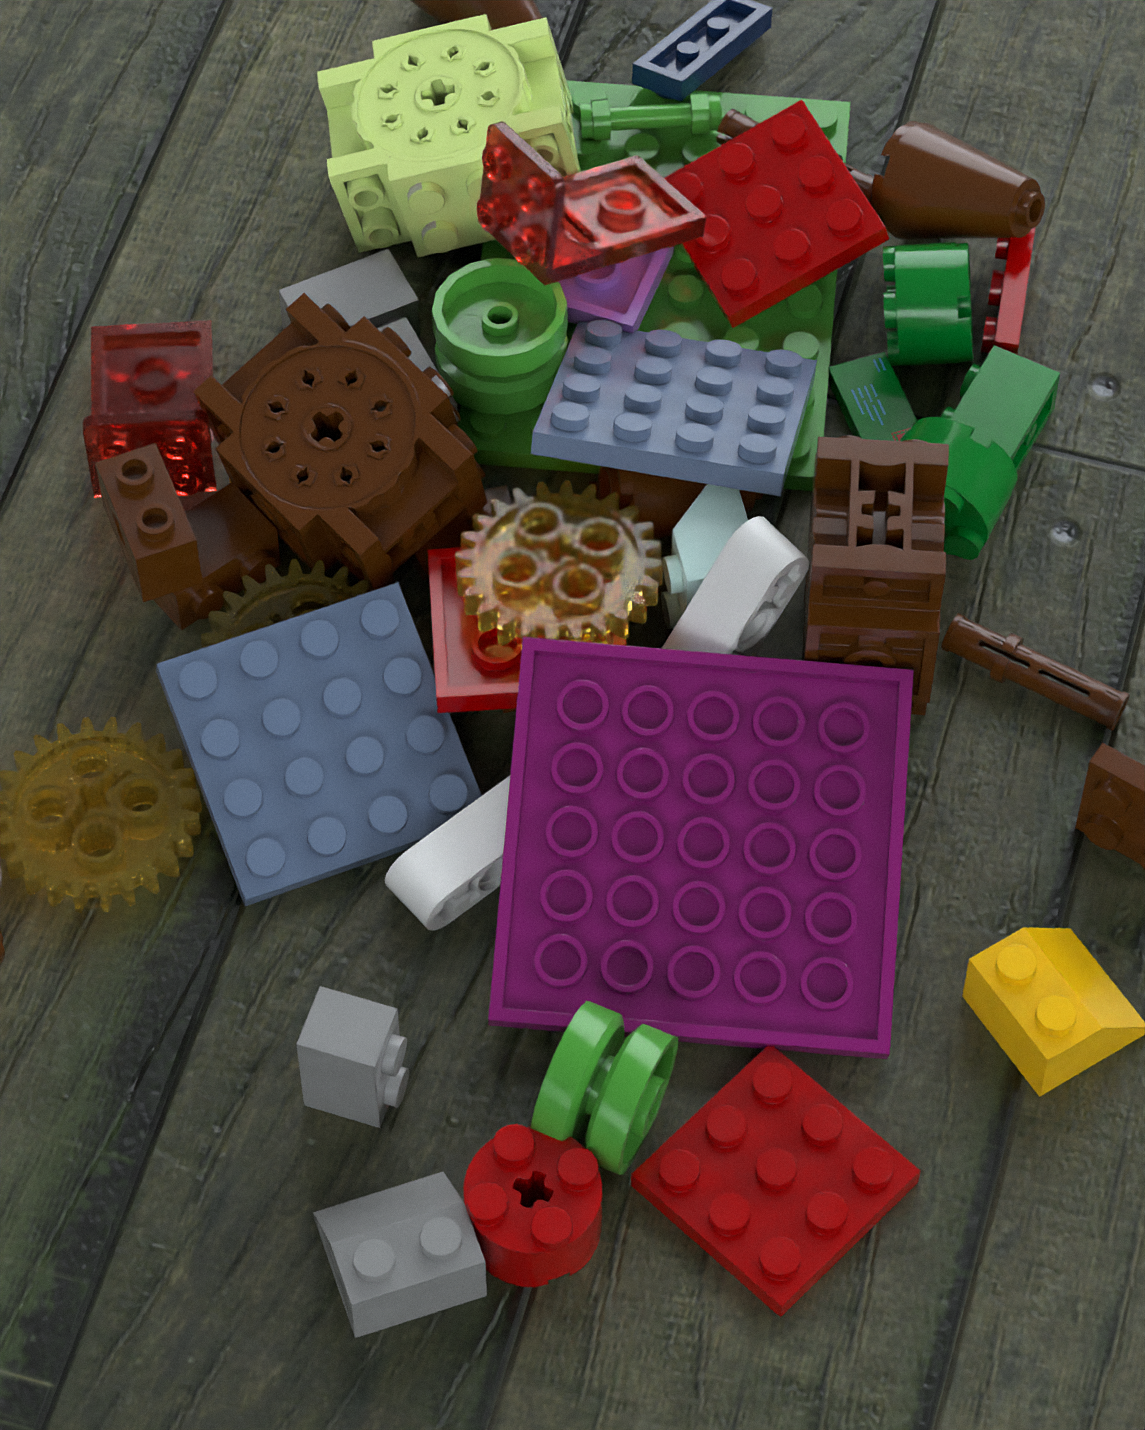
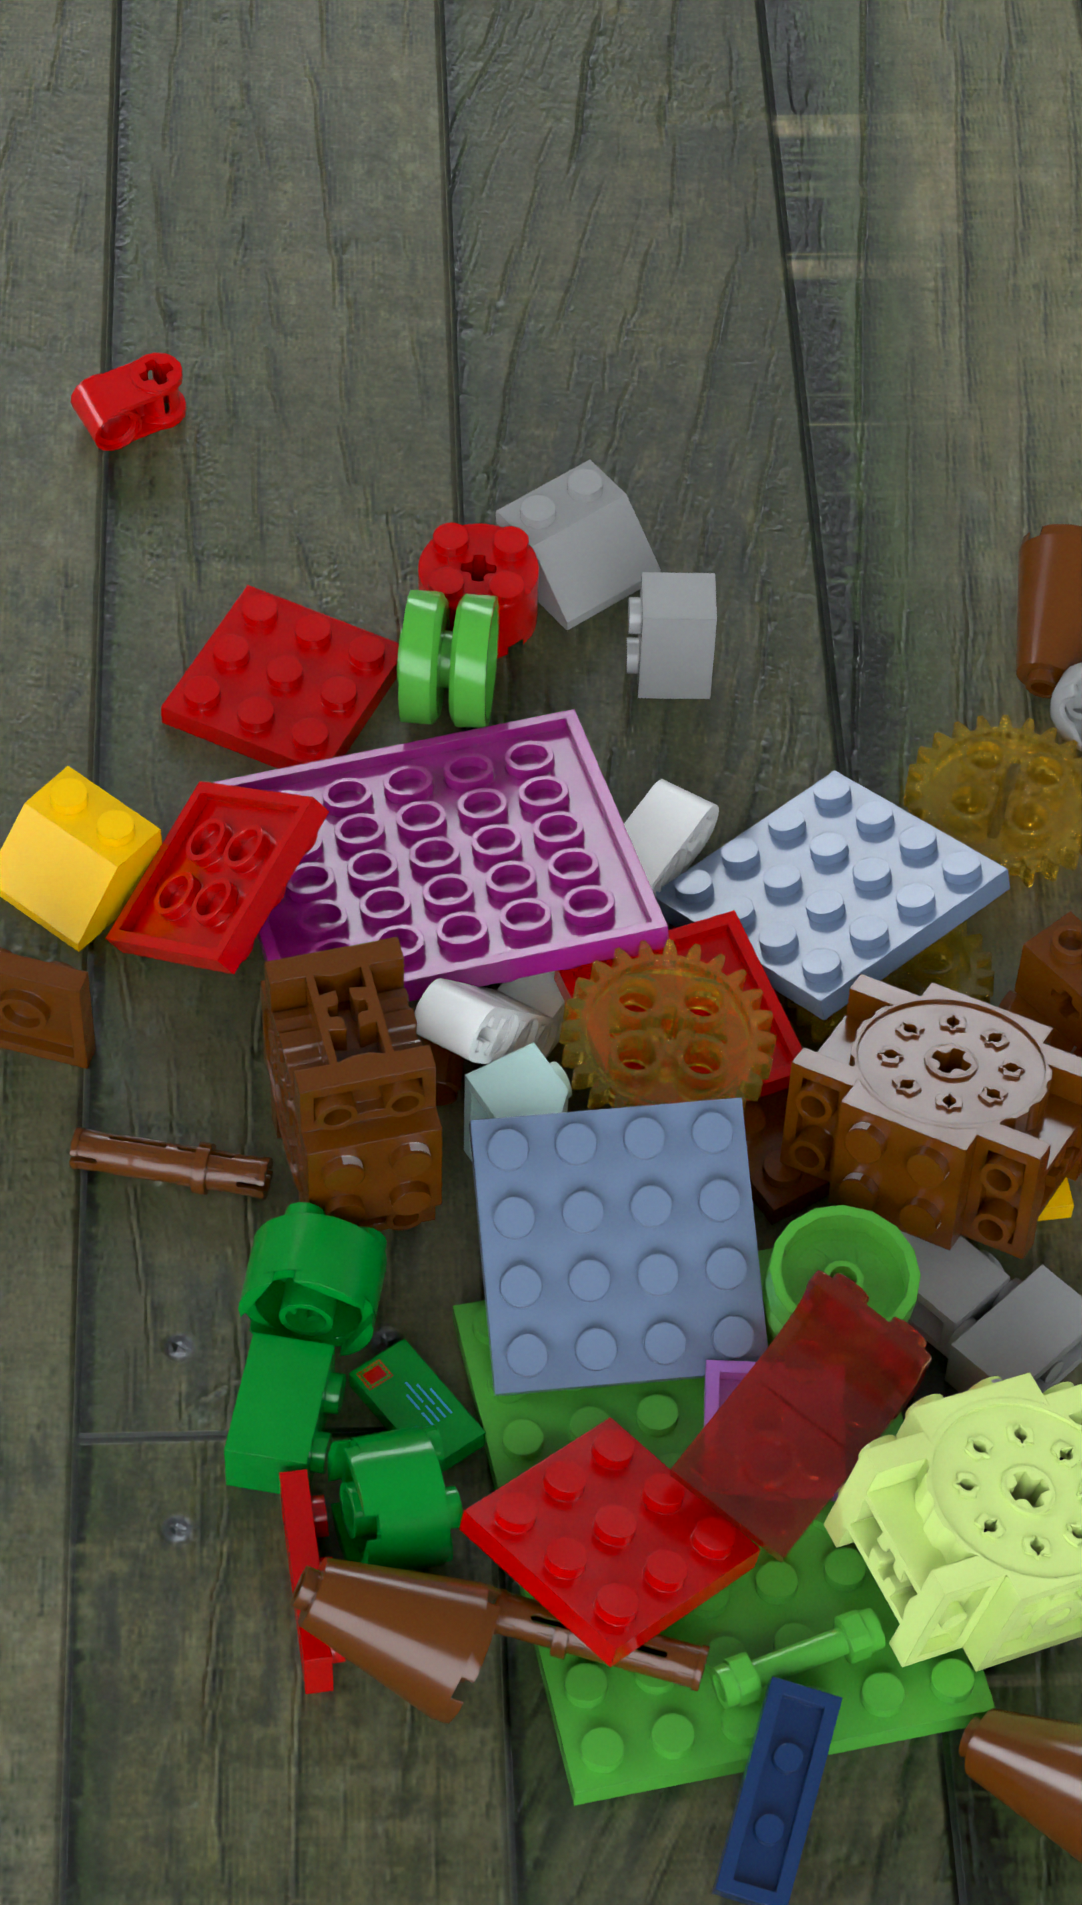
camera: 160 degrees right, 5 degrees down
none -> red plate [105,781,330,975]

